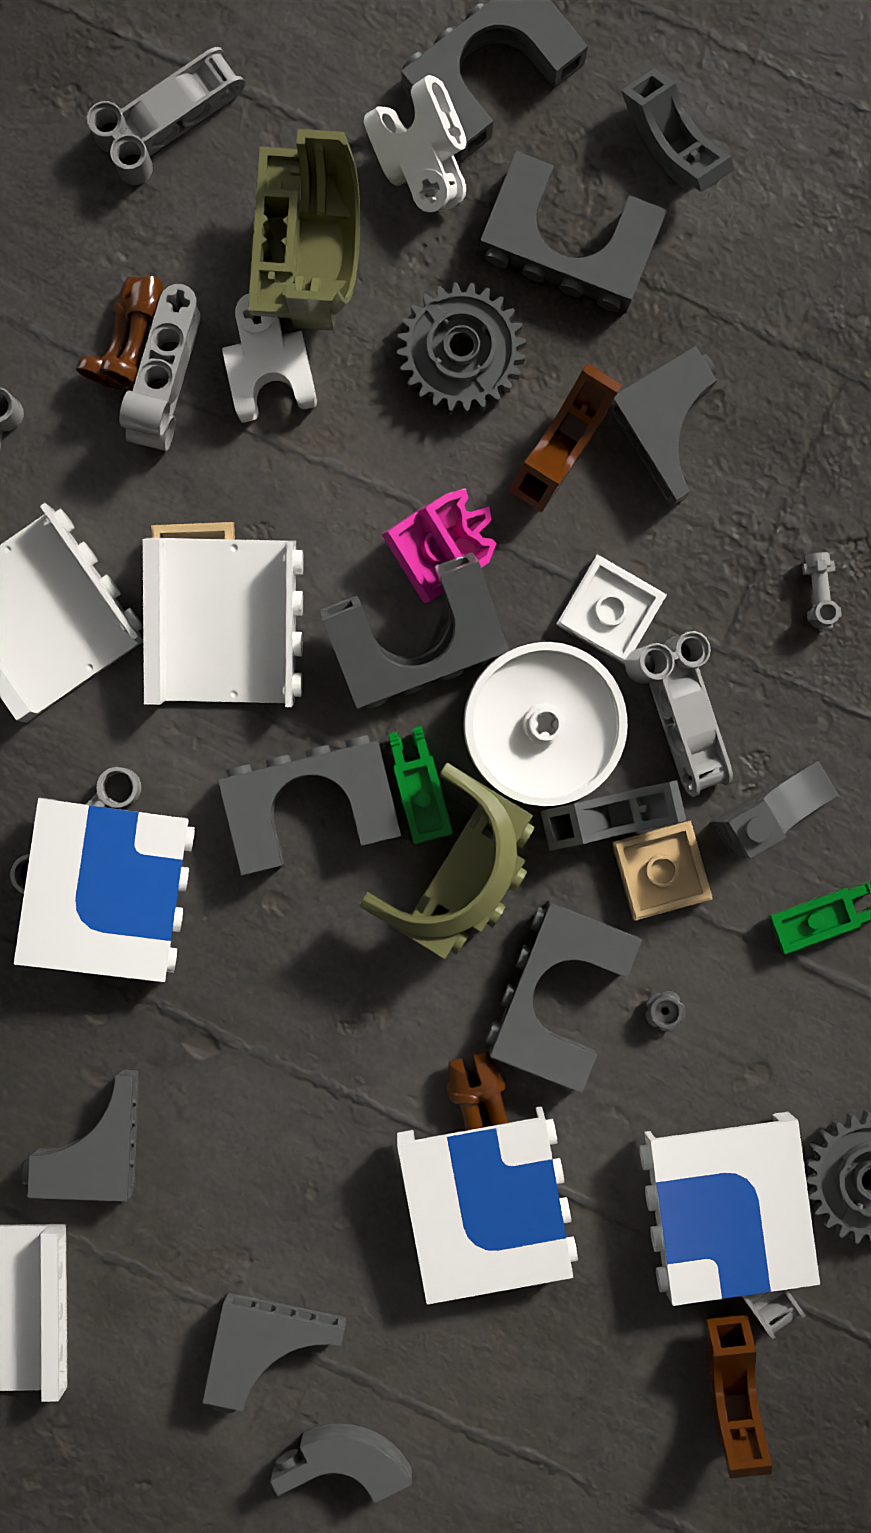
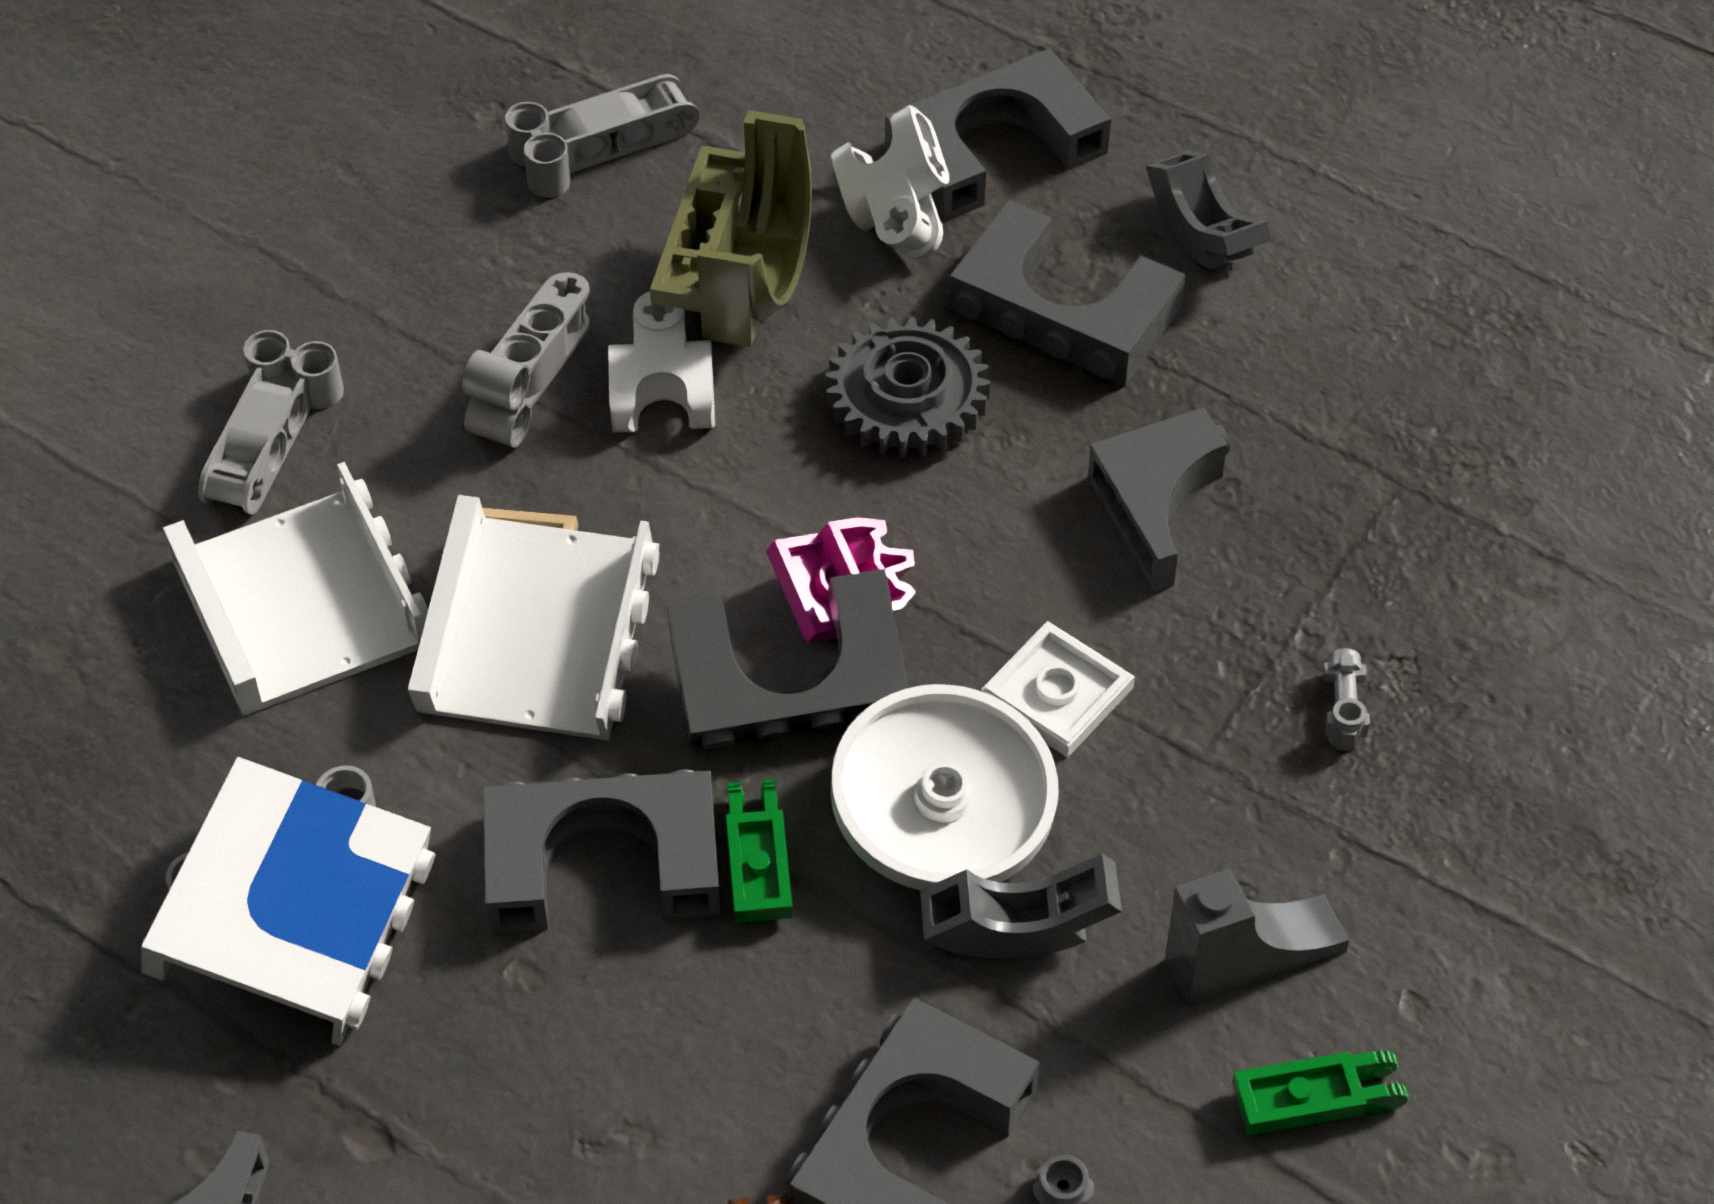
camera: 15 degrees right, 35 degrees down
reddish brown piece [75,276,163,390] -> none
olive piece [359,763,535,959] -> none
reddish brown arch [508,363,623,512] -> none
tan plate [611,821,713,921] -> none
light grey piece [625,631,733,797] -> none

